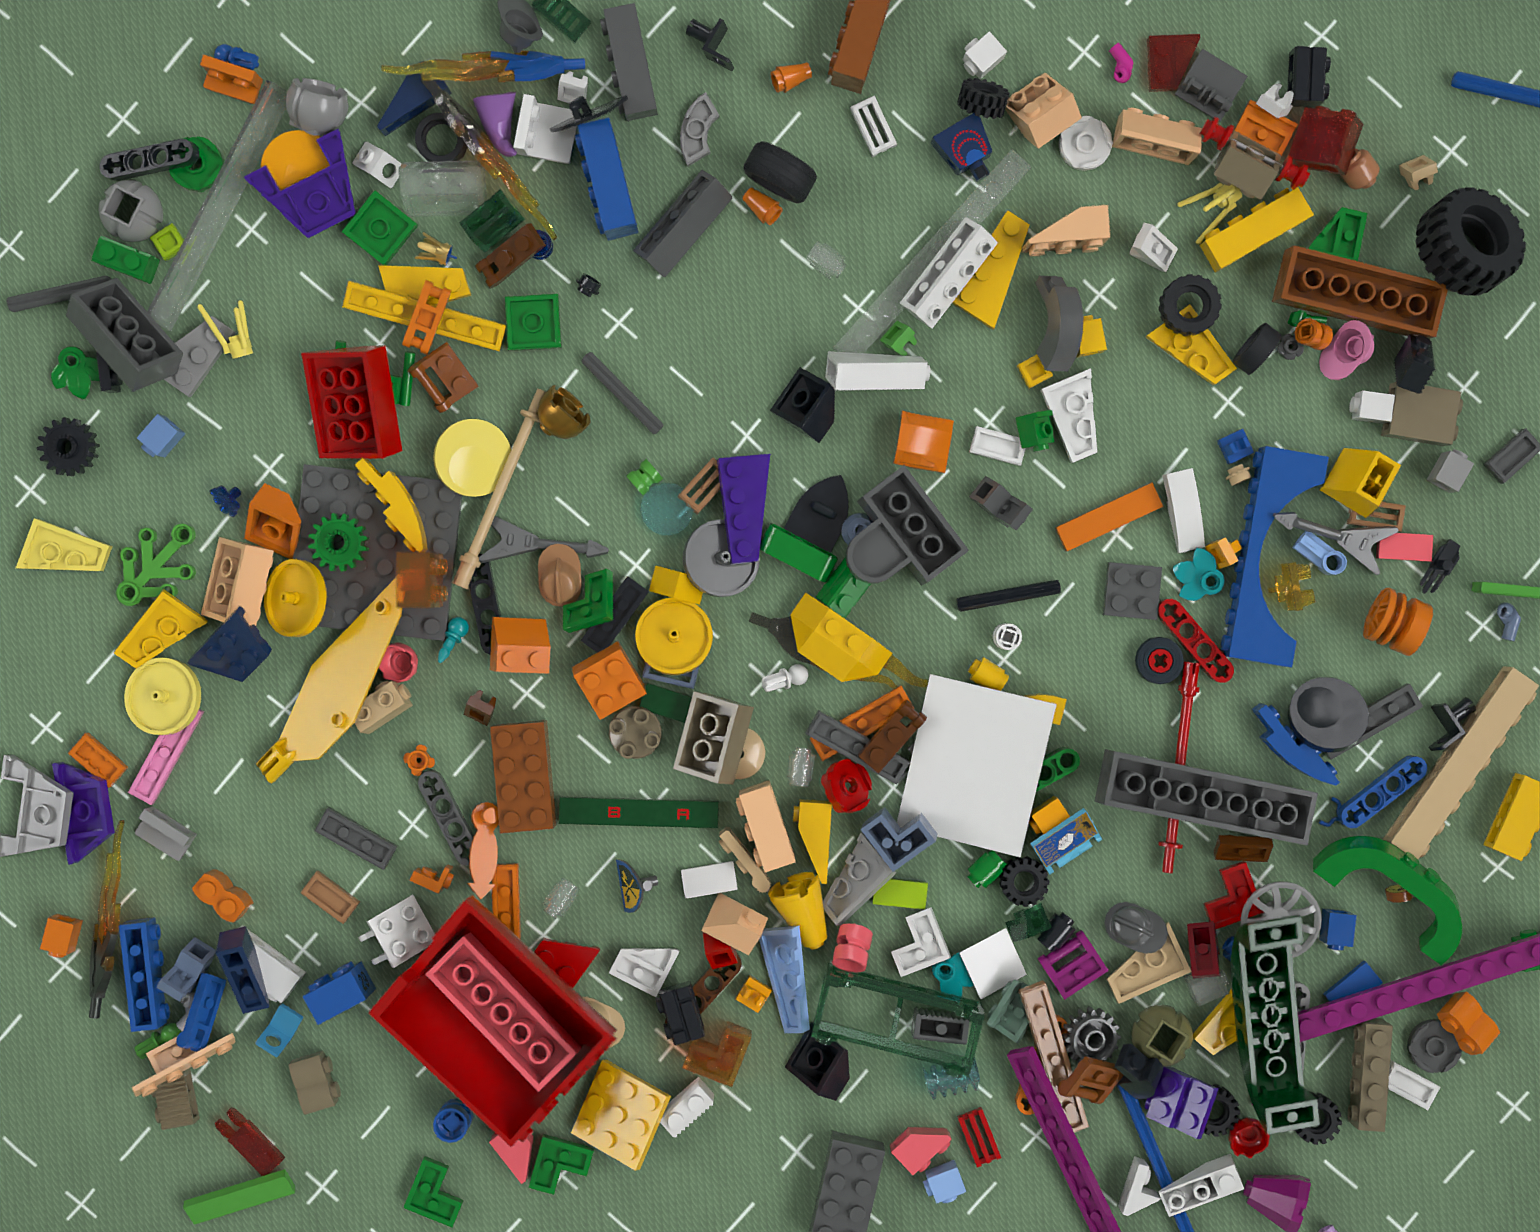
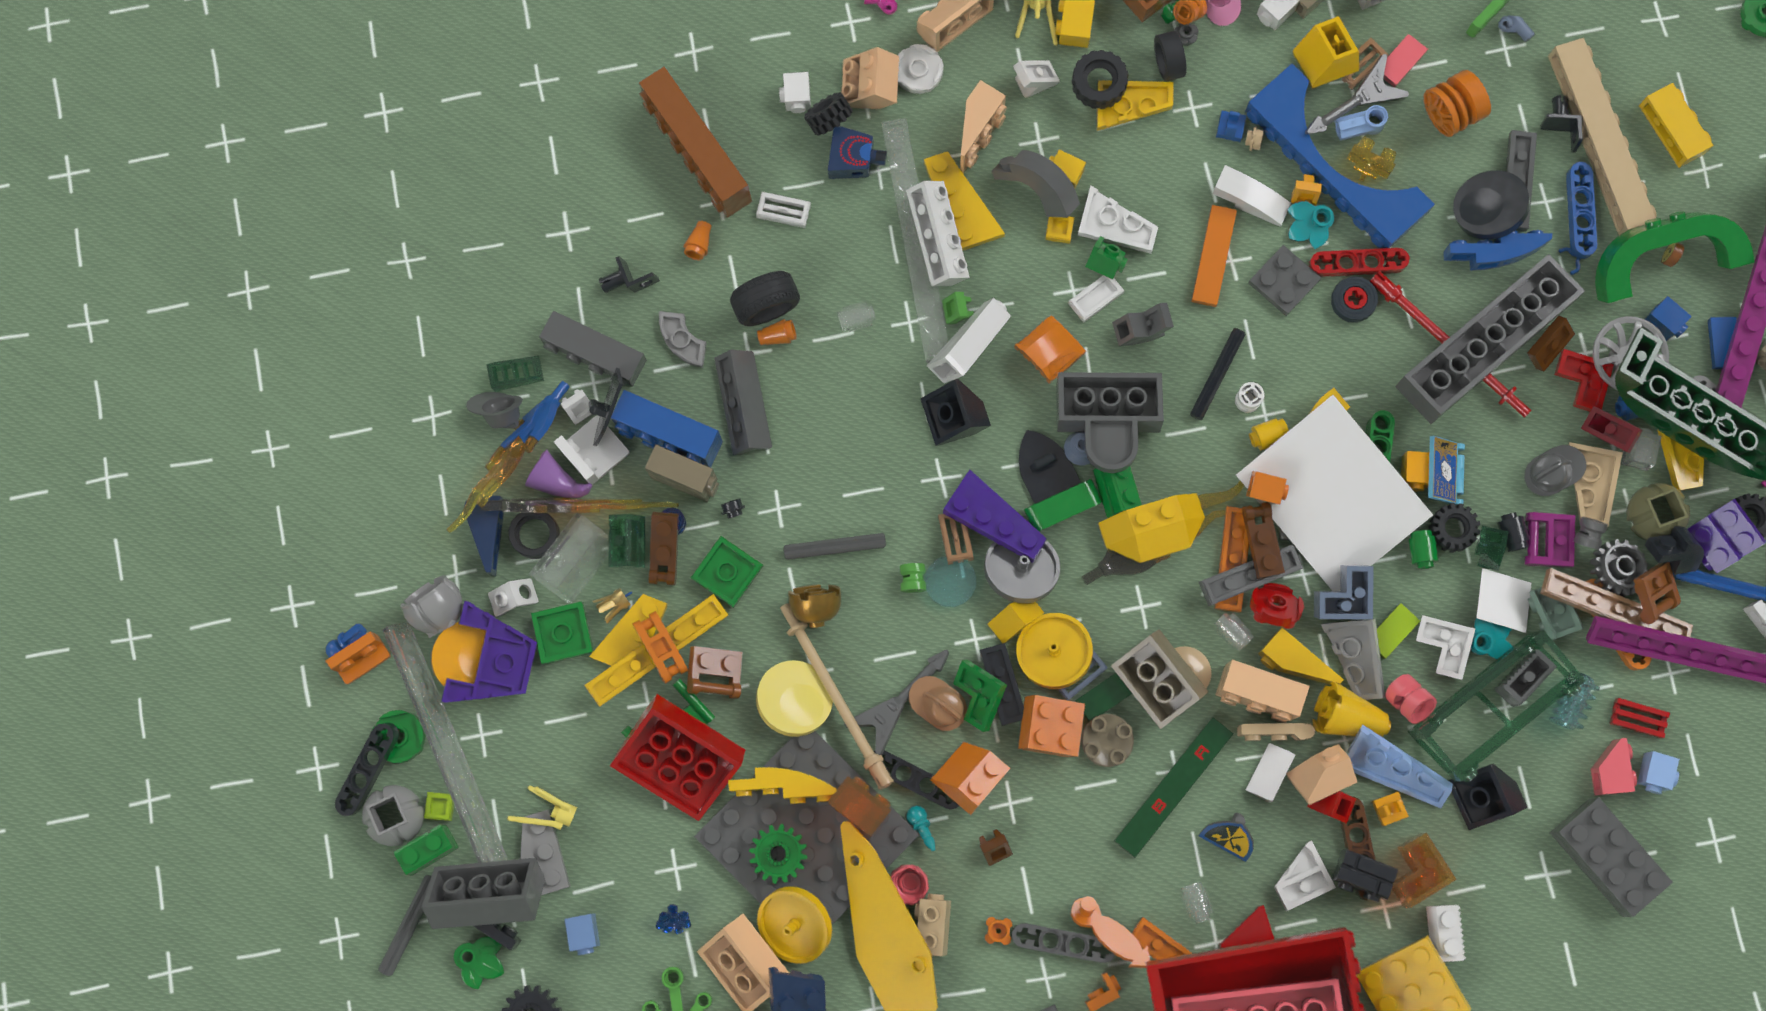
camera: 40 degrees left, 10 degrees down
orange slope [244,483,302,559] -> none
dark orange brick [490,720,557,833] -> none
white axle [762,664,808,692] -> none
black piece [1420,539,1460,594] -> none
none -> dark tan brick [645,445,719,502]
none -> orange brick [1246,471,1289,505]
none -> flat silver wheel [1574,516,1608,550]

